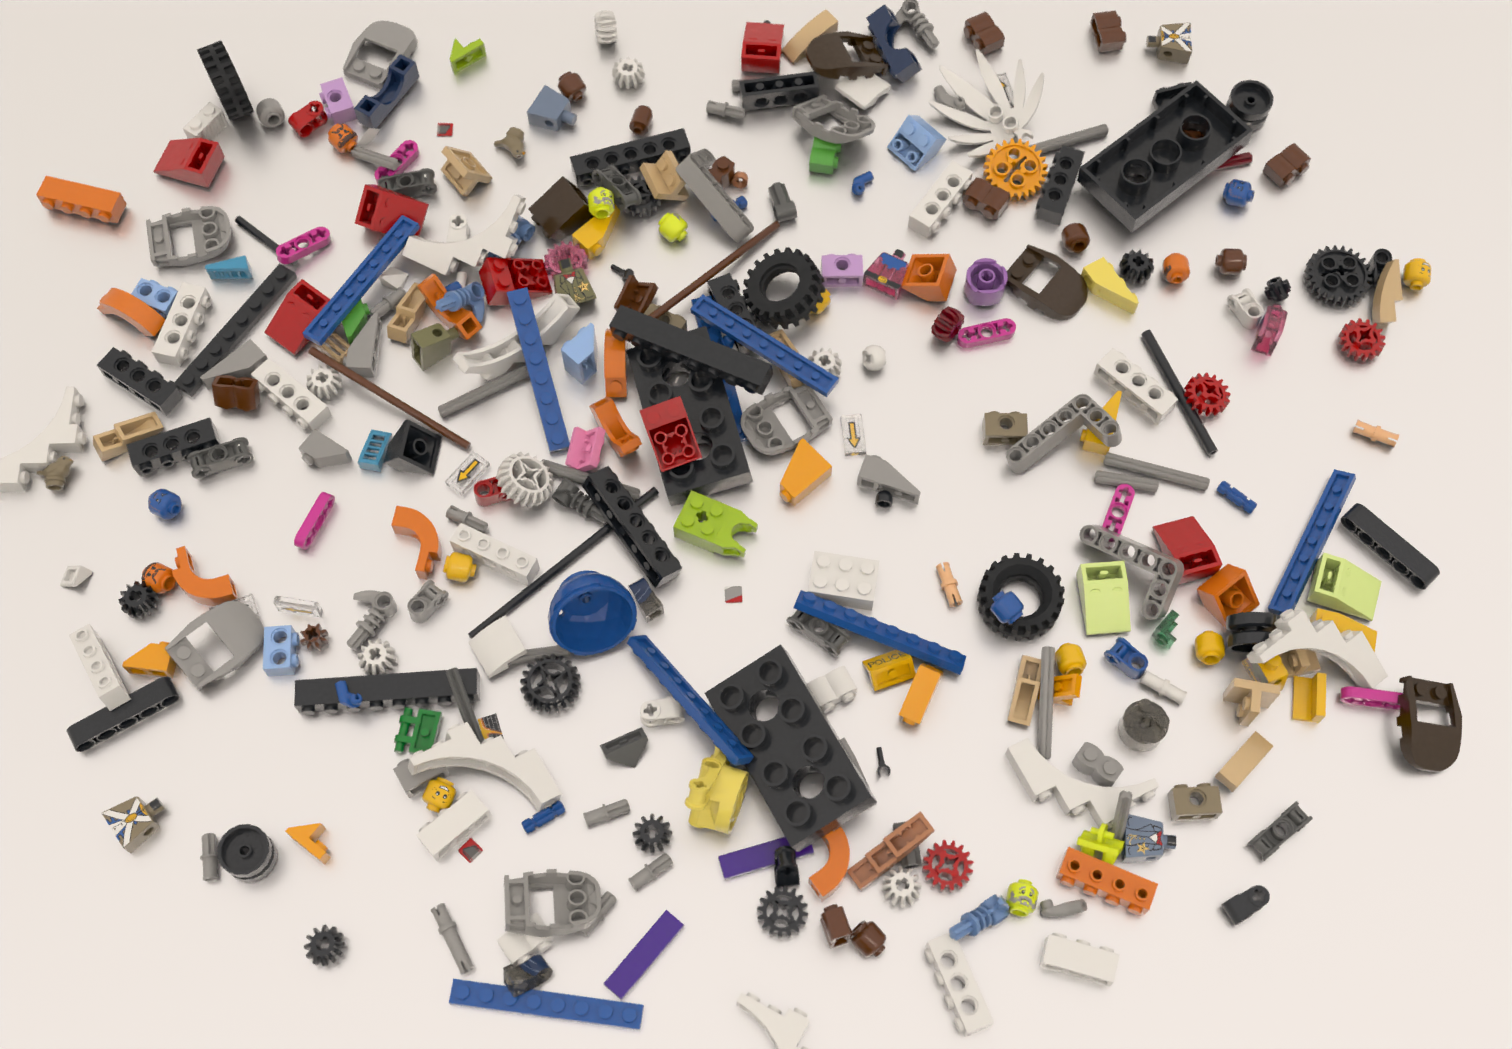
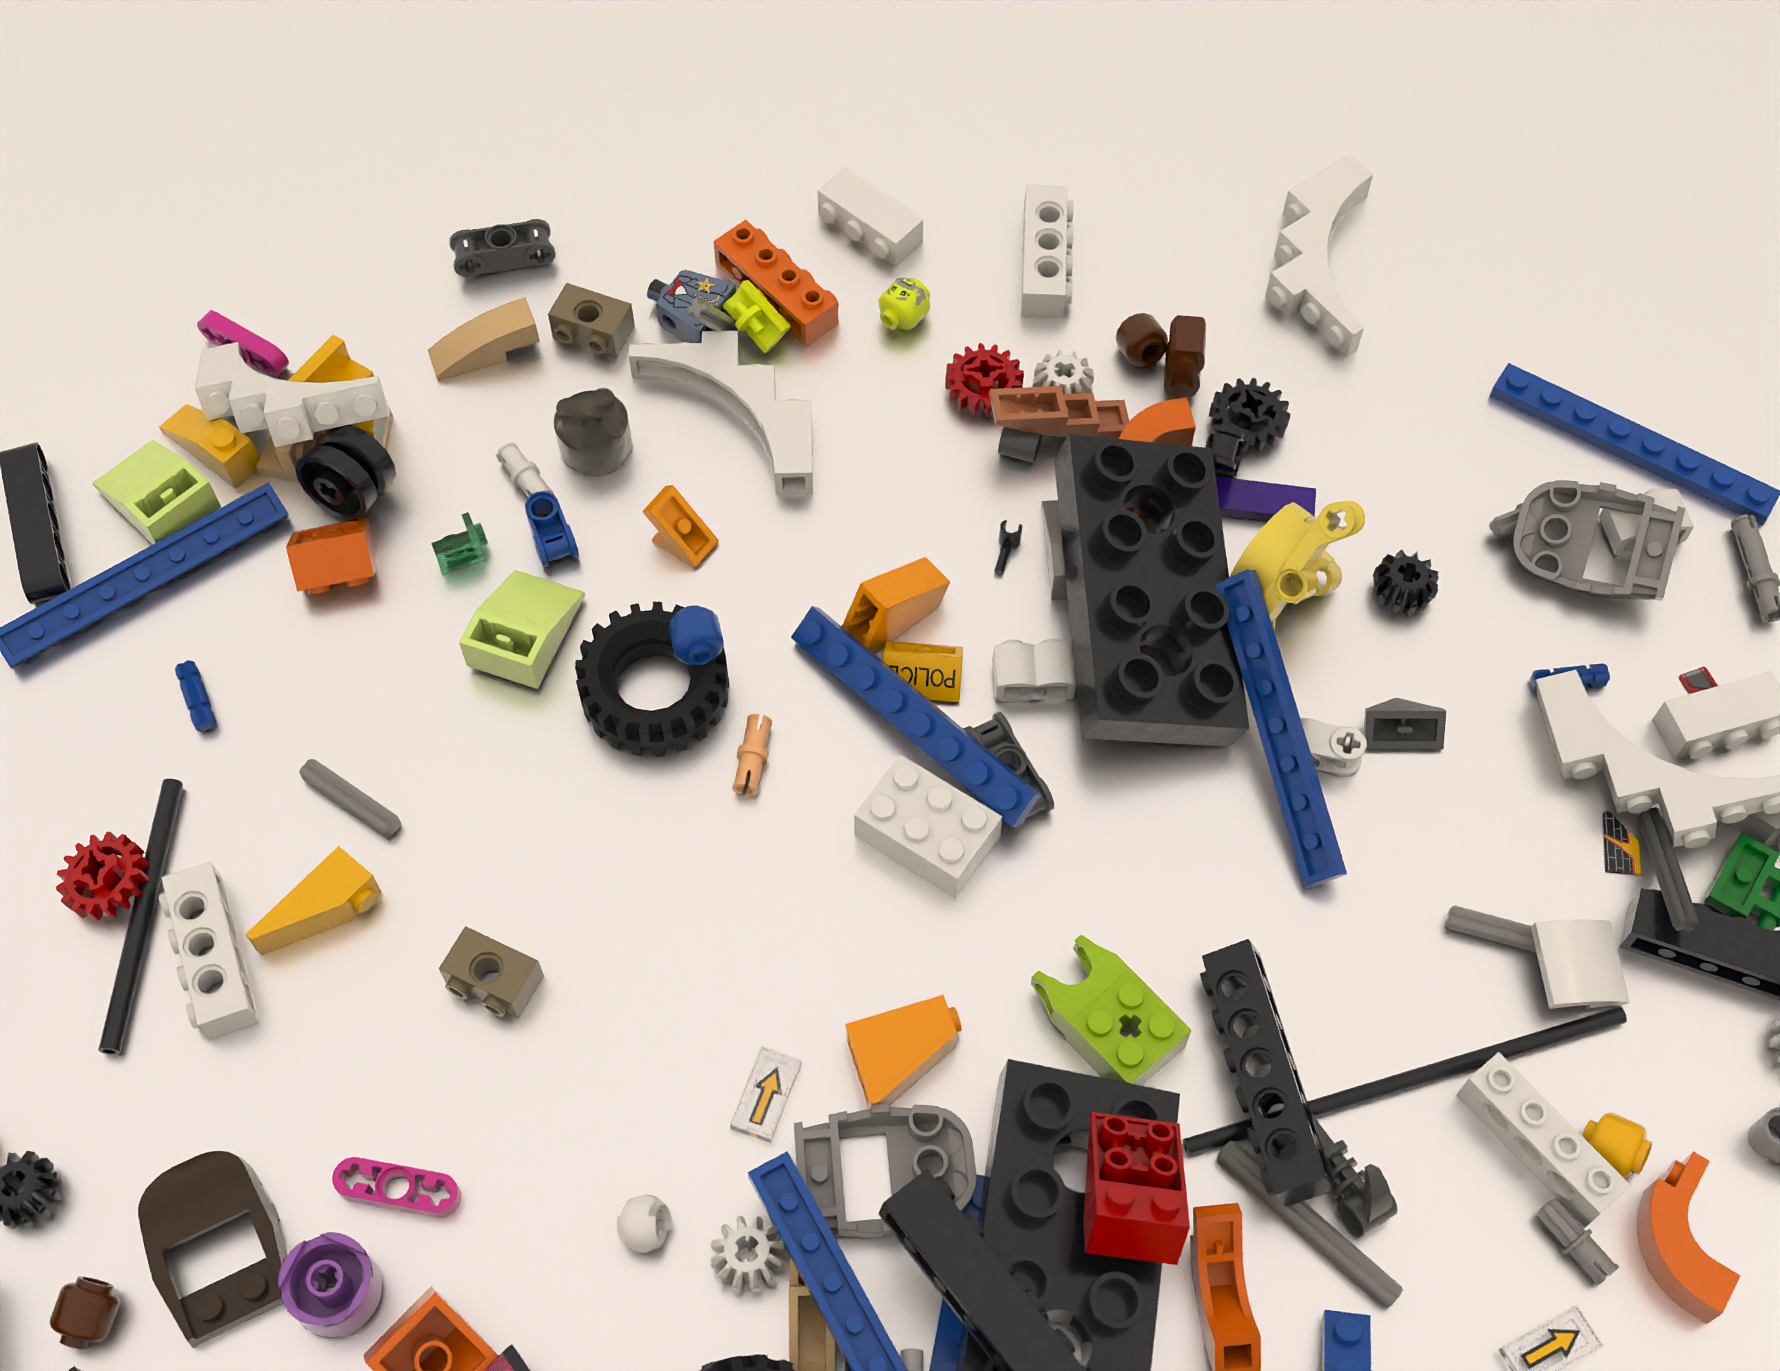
camera: 155 degrees left, 5 degrees down
light grey piece [407,580,449,623] -> none
yellow head [422,777,457,813] -> none
red piece [474,476,512,507] -> none
white gear [496,452,555,508] -> none
clear smoke leg [503,955,553,998] -> none
black gear [520,654,581,715] -> none
blue piece [548,570,637,656] -> none
bright pink bracket [565,427,606,472] -> none
light grey axle [583,799,630,827] -> none
dark purple tile [603,910,684,1000] -> none
clear smoke leg [628,577,664,623] -> none
light grey axle [628,853,673,892] -> none
light grey sticker [724,586,743,603] -> none
light grey slope [857,454,921,505] -> none
black hinge [875,490,893,508] -> none
dark red gear [931,306,964,343] -> none
medium blue piece [949,894,1010,941] -> none
light grey beam [1006,394,1122,473] -> none
tan slope [1007,655,1041,726] -> none
light grey axle [1038,646,1055,759] -> none
light grey arm [1040,899,1087,917] -> none
yellow head [1055,643,1087,675] -> none
light grey brick [1072,742,1124,787] -> none
light grey beam [1079,525,1184,620] -> none
light yellow slope [1081,257,1139,314] -> none
dark pink beam [1102,484,1135,542] -> none
light grey axle [1104,452,1210,490] -> none
red slope [1152,516,1223,584] -> none
yellow head [1195,631,1225,665] -> none
black piece [1221,885,1270,926] -> none
tan bracket [1223,678,1281,726] -> none
dark brown slope [1396,675,1462,772] -> none

